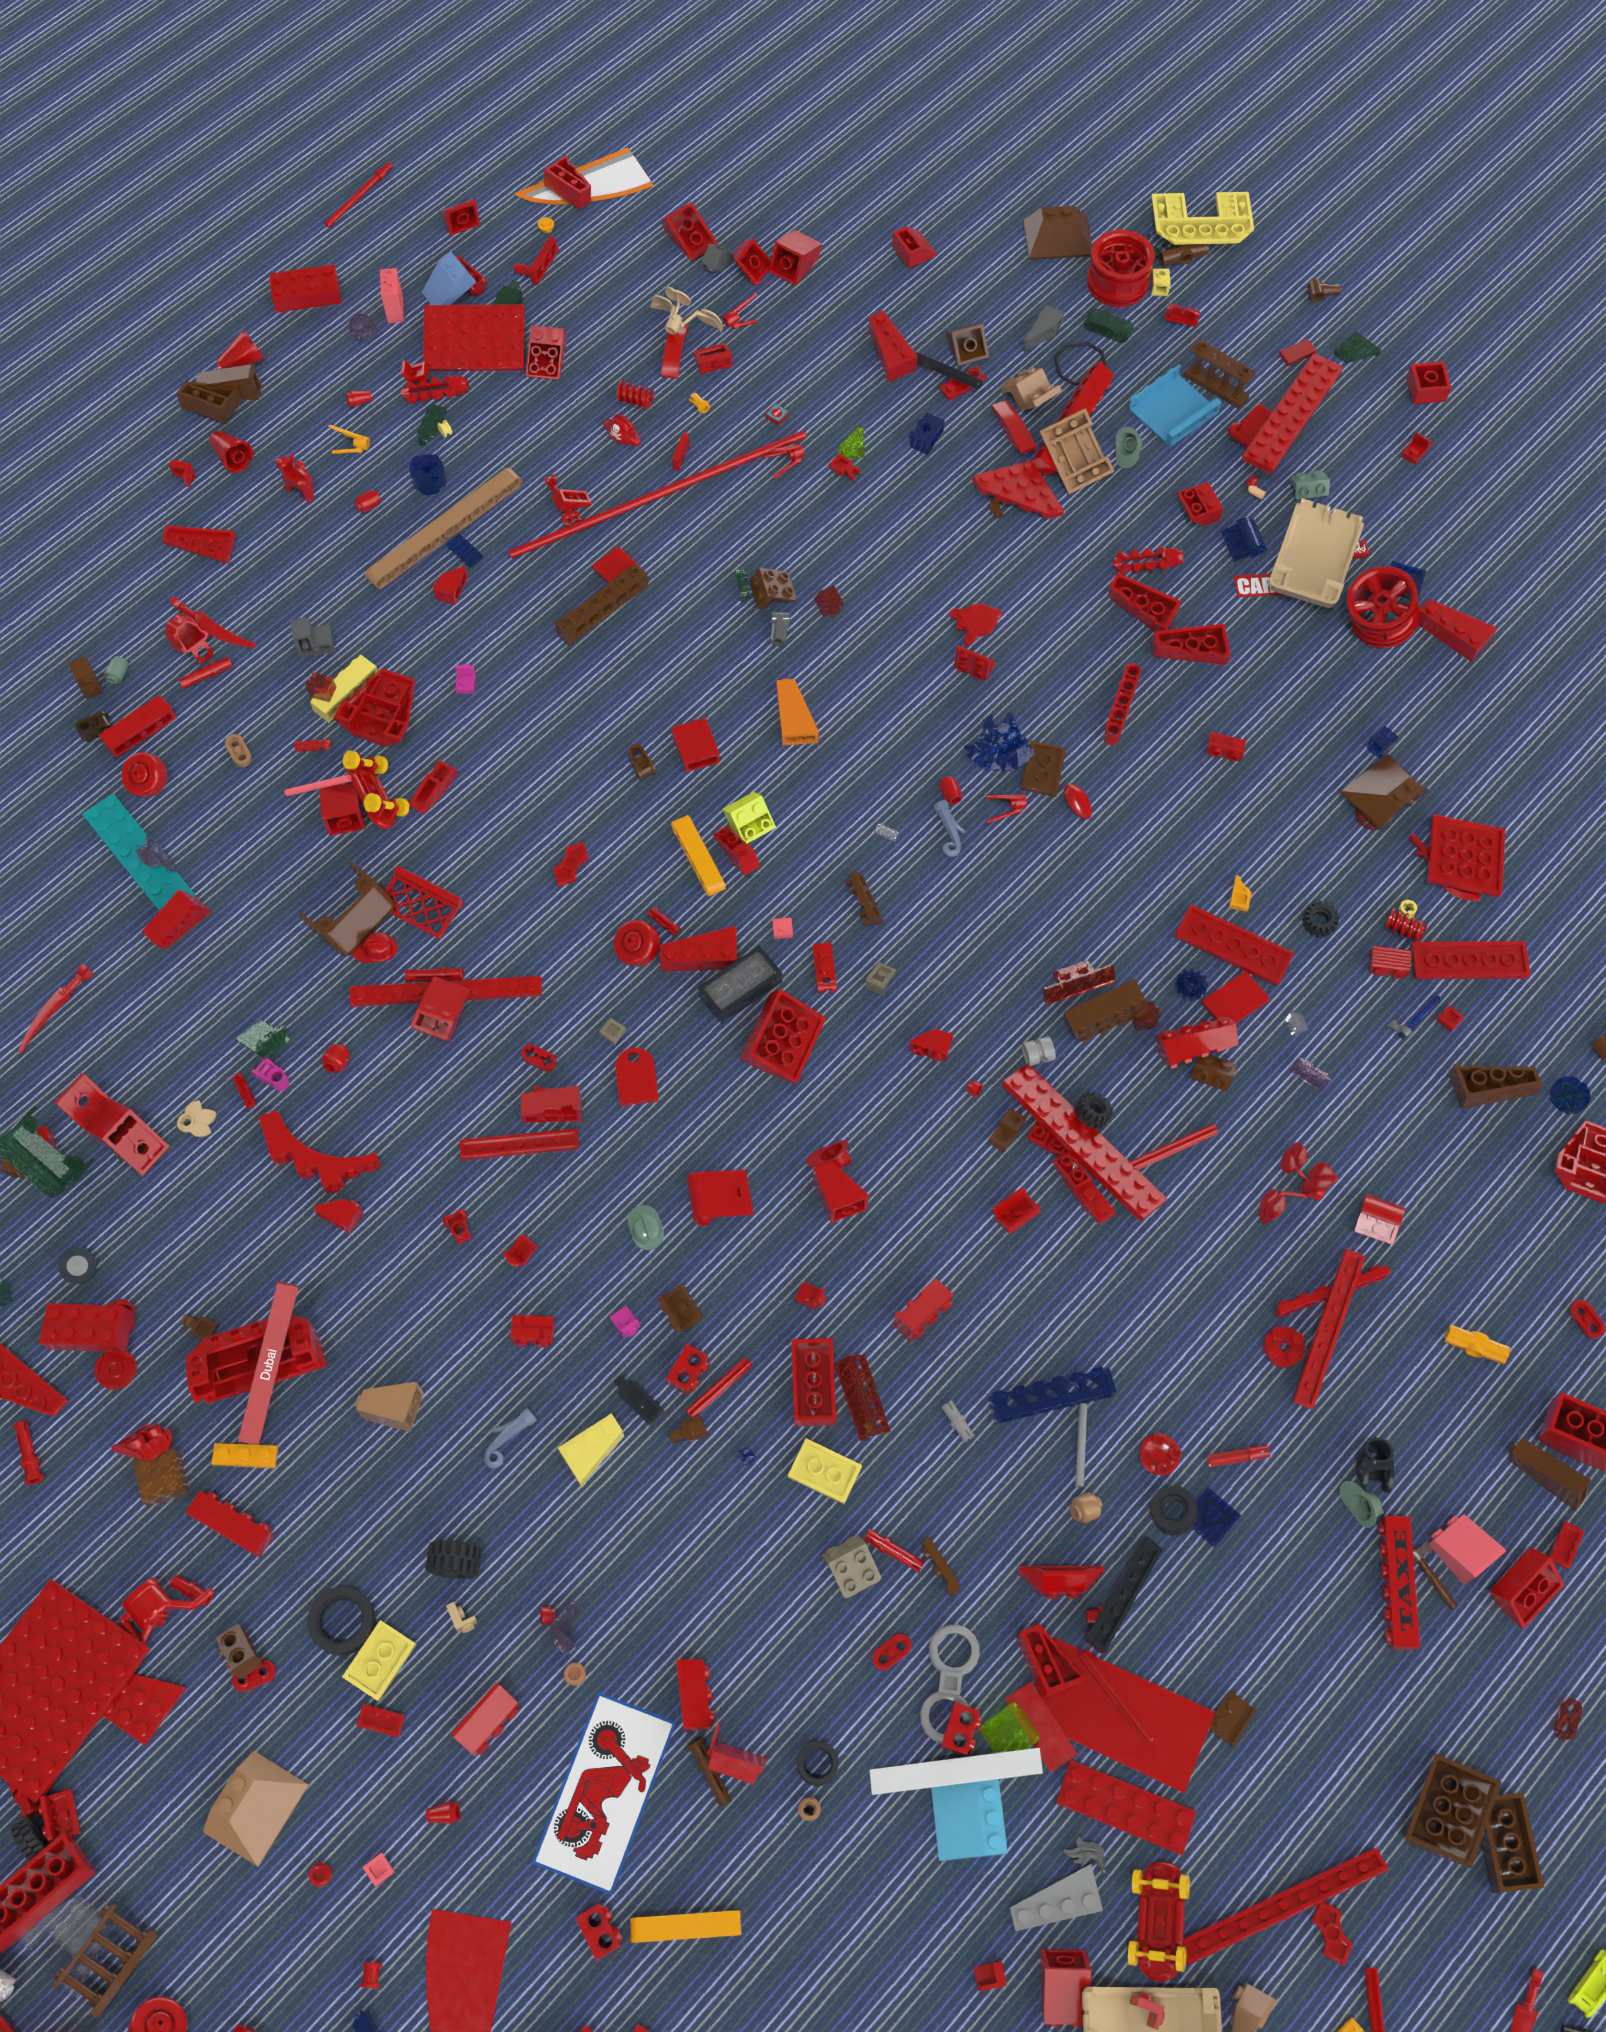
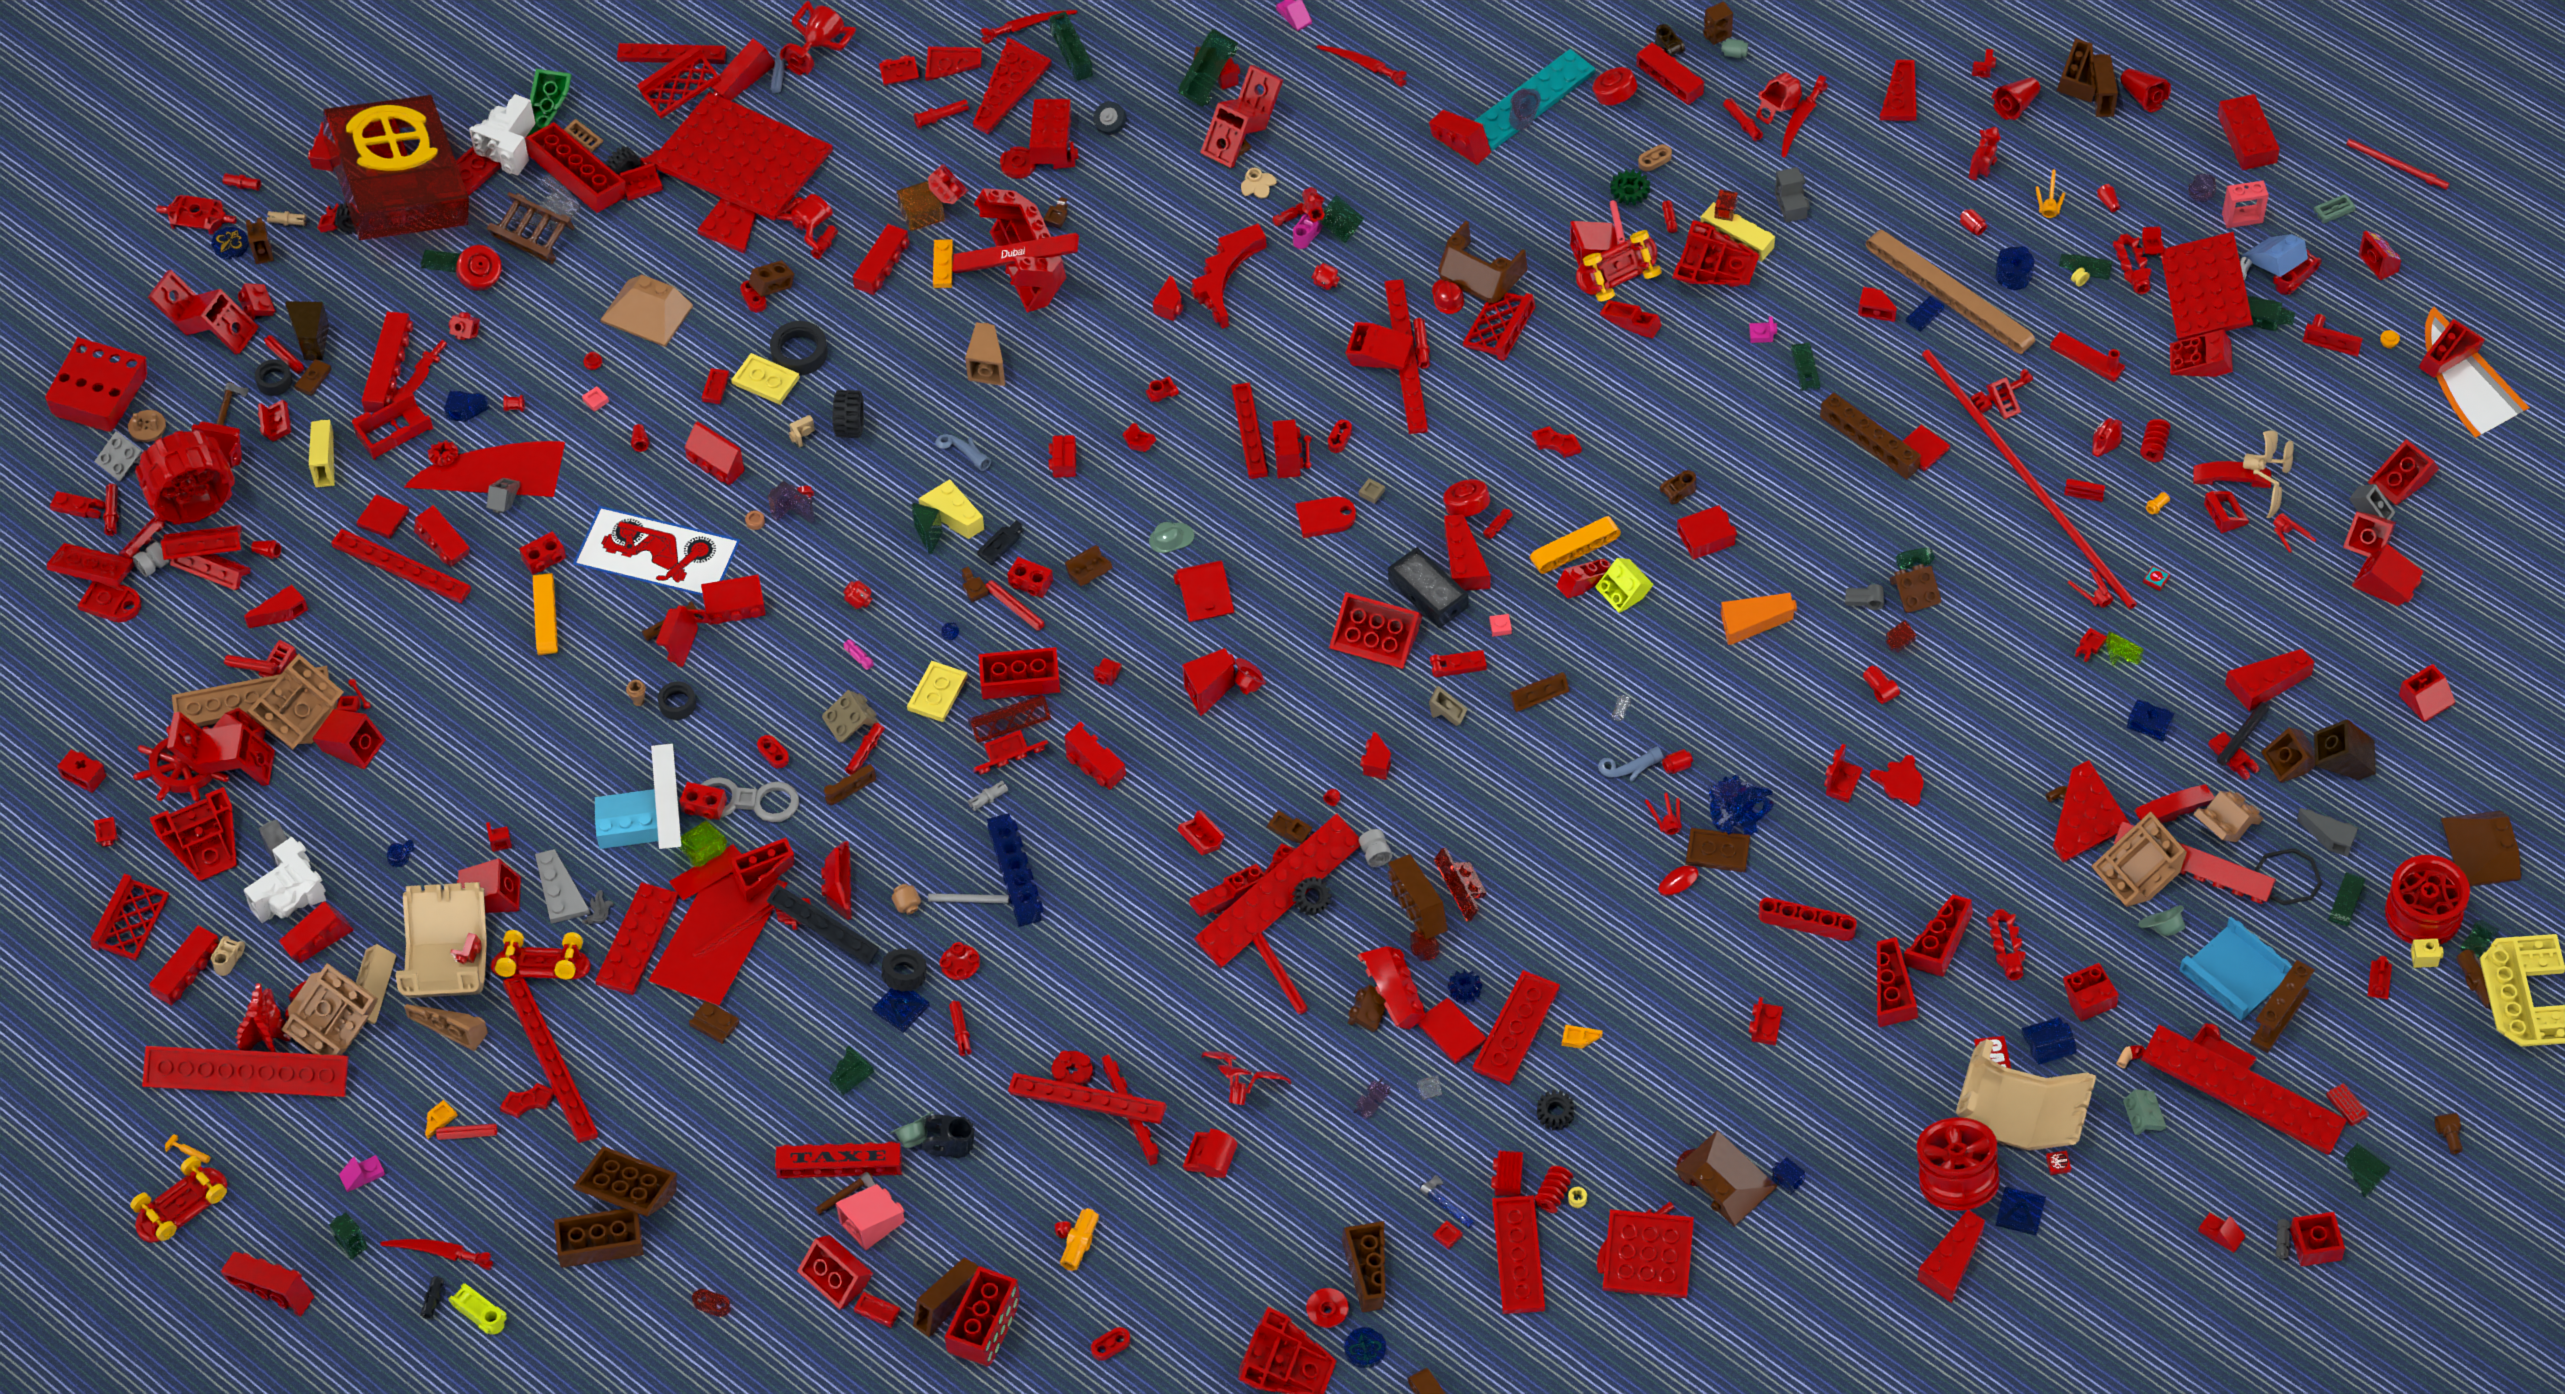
camera: 90 degrees right, 10 degrees down
dark pink bracket [610,1306,640,1338] -> none
none -> dark grey slope [486,478,520,513]
none -> clear green wing [829,1045,875,1096]
none -> red head [843,580,872,609]
none -> dark pink axle [843,639,874,670]
none -> clear green slope [911,503,943,554]
none -> red bracket [973,730,1048,775]
none -> red hinge [1054,1221,1071,1239]
none -> red piece [1302,187,1325,222]
none -> red dish [1306,1288,1349,1328]
none -> dark green gear [1610,169,1650,205]
none -> clear green plate [1791,342,1820,391]
none -> red piece [1863,665,1900,704]
none -> red piece [2050,331,2125,383]
none -> dark grey axle [2276,1219,2290,1259]
none -> sand green tile [2313,194,2356,224]
none -> dark brown slope [2314,719,2376,780]

